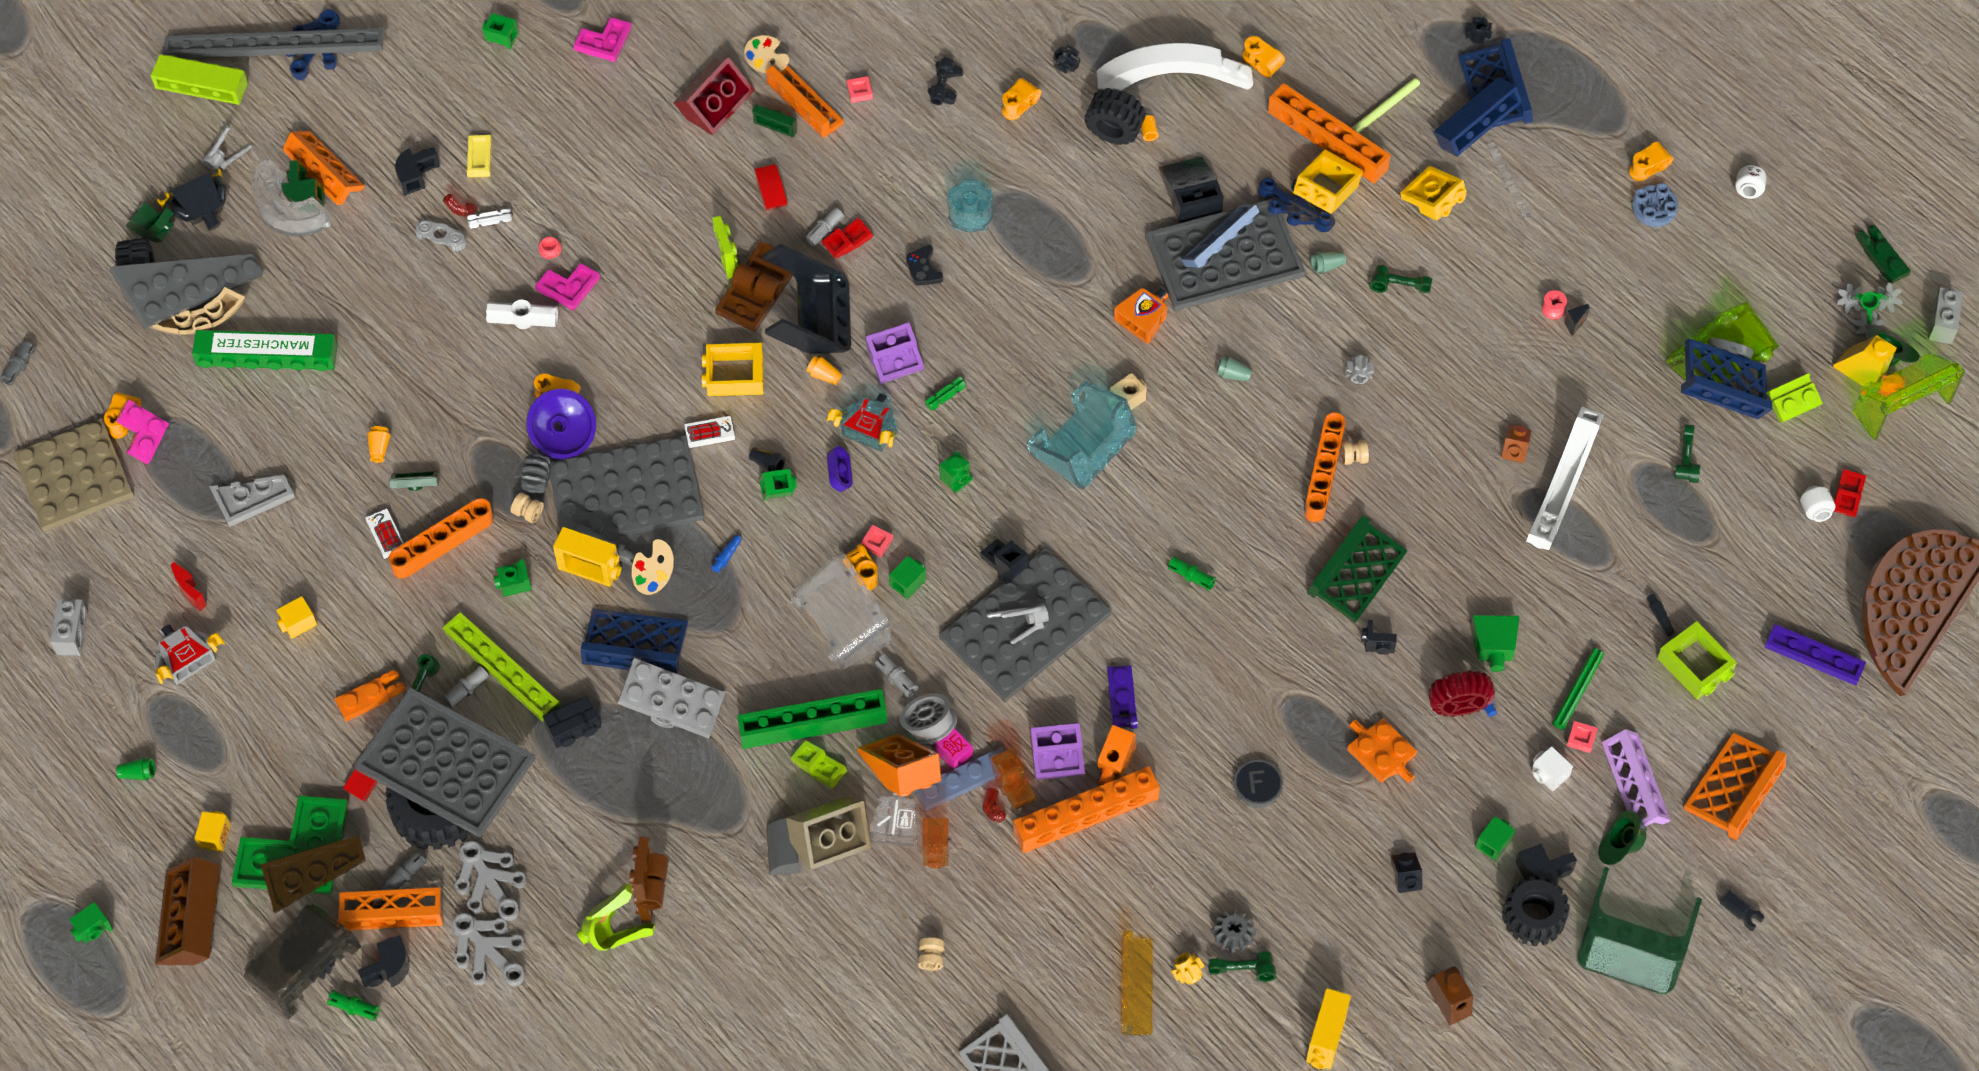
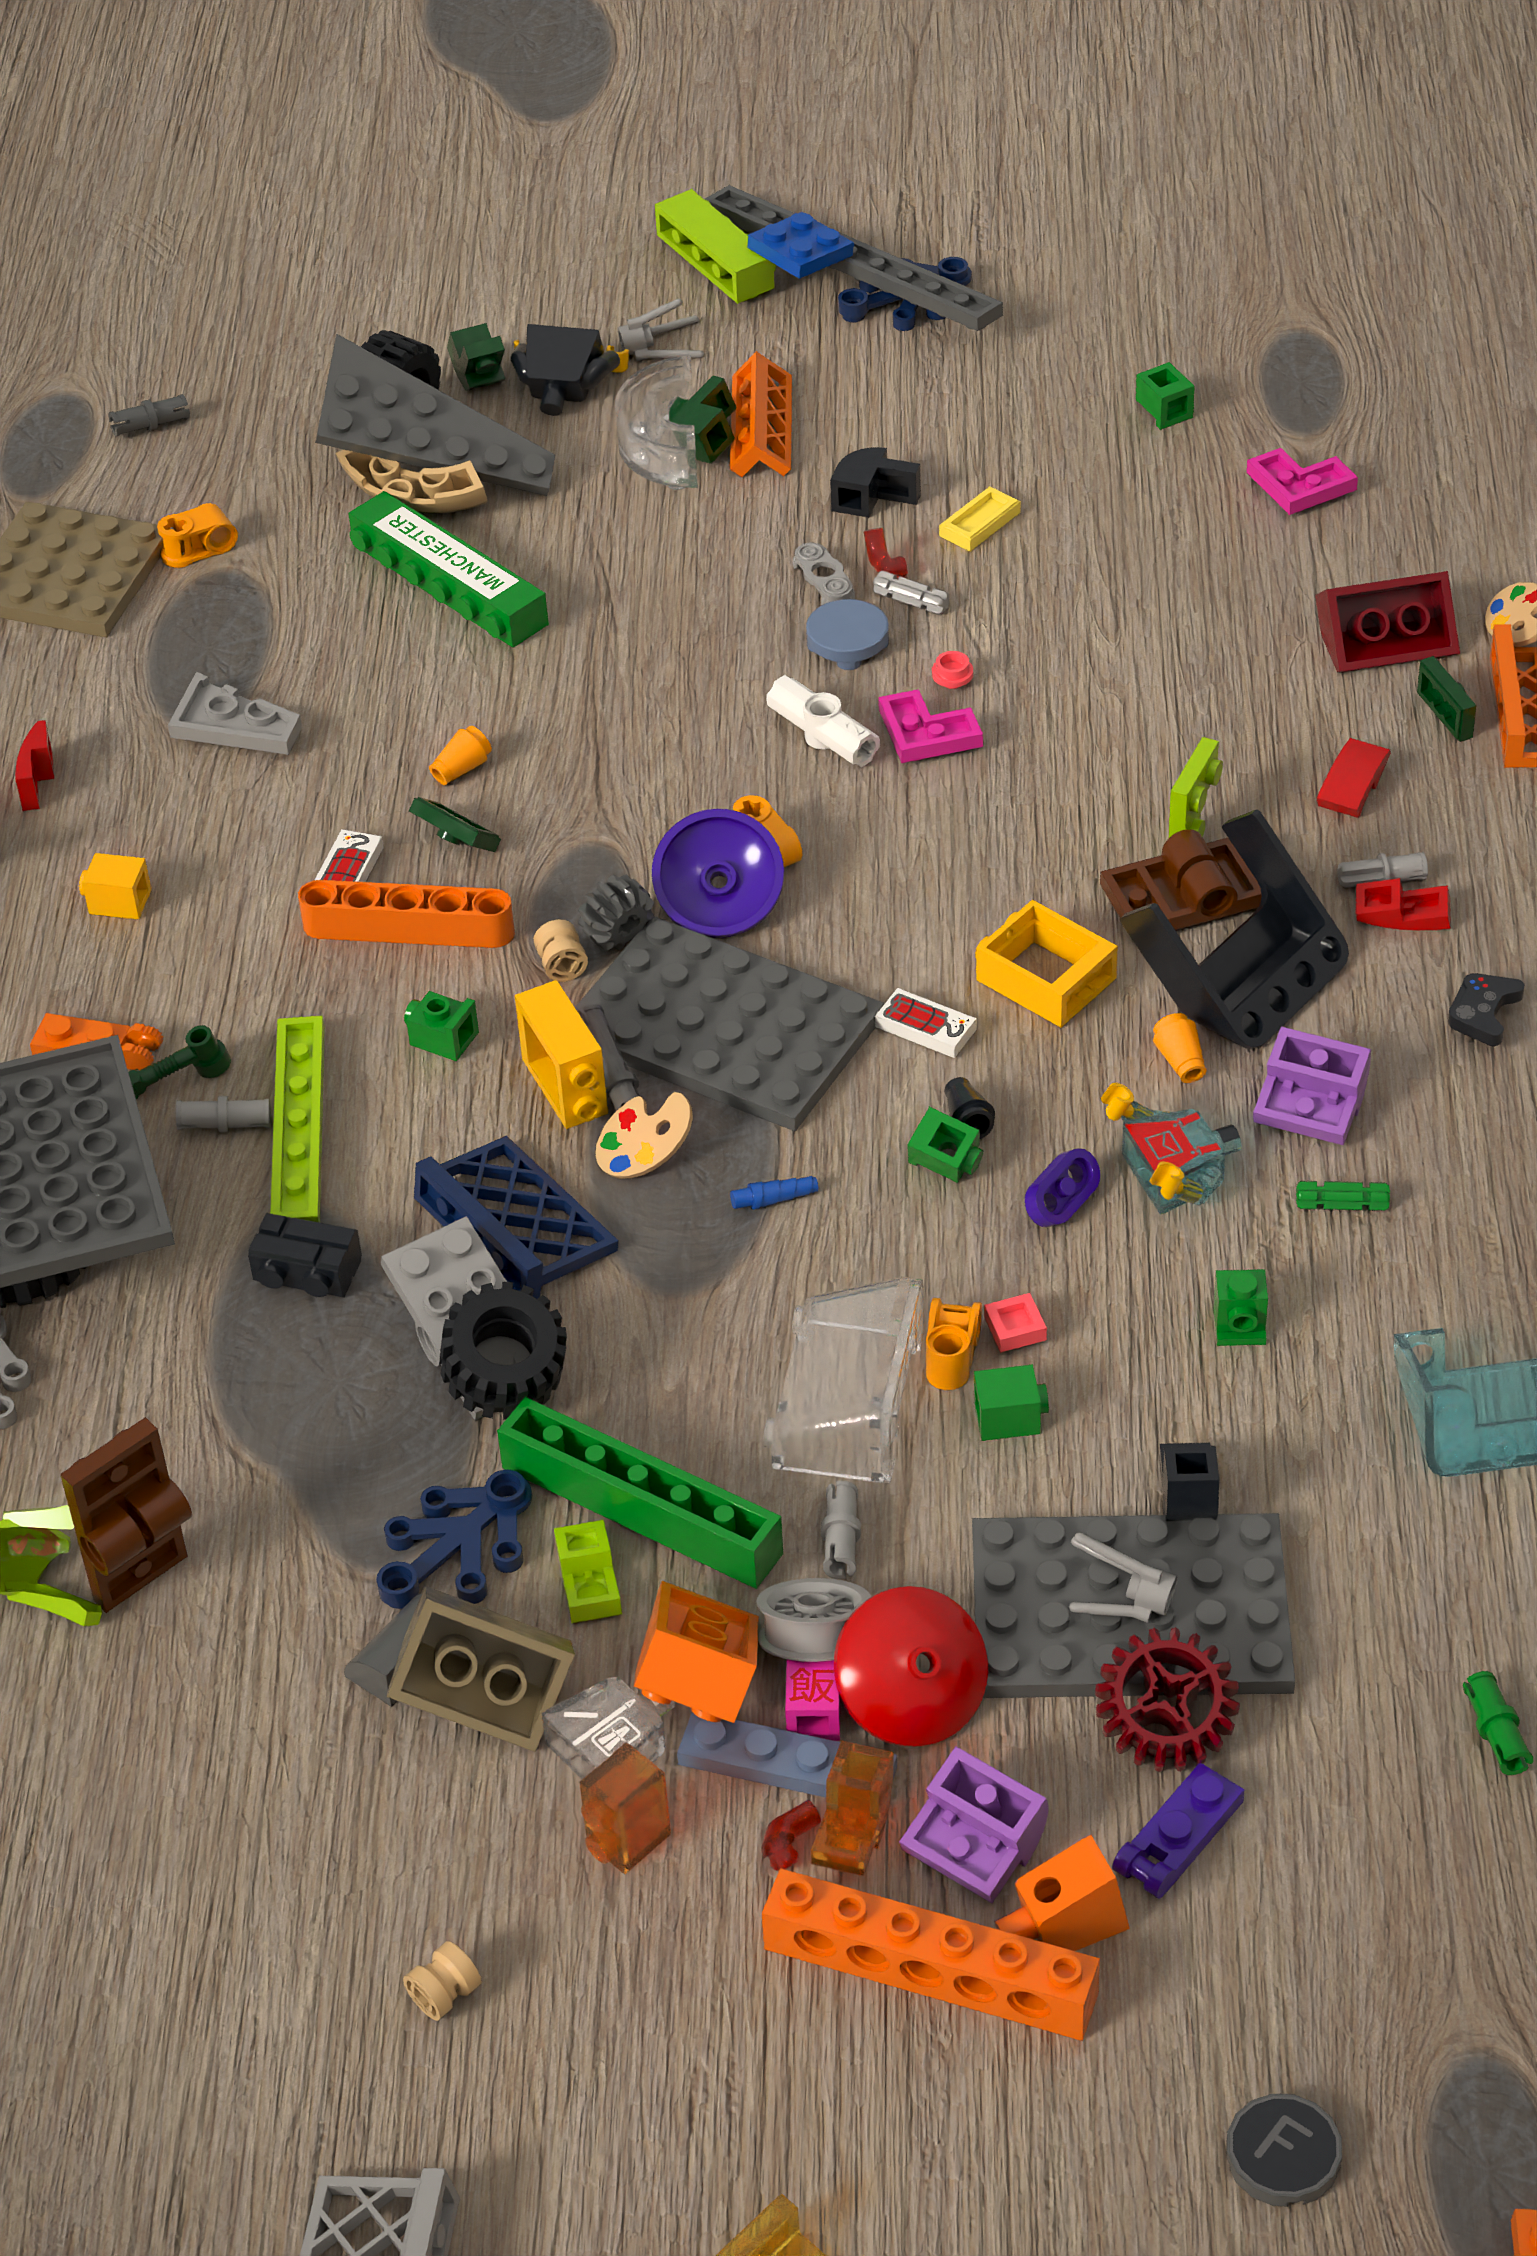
camera: 45 degrees right, 15 degrees down
dark pink plate [116,400,169,464] -> none
none -> dark blue plant [376,1470,532,1609]
none -> black tyre [439,1282,567,1420]
none -> blue plate [747,212,854,279]
none -> sand blue tile [806,599,889,670]
none -> red dish [834,1586,988,1747]
none -> dark red gear [1095,1627,1240,1772]

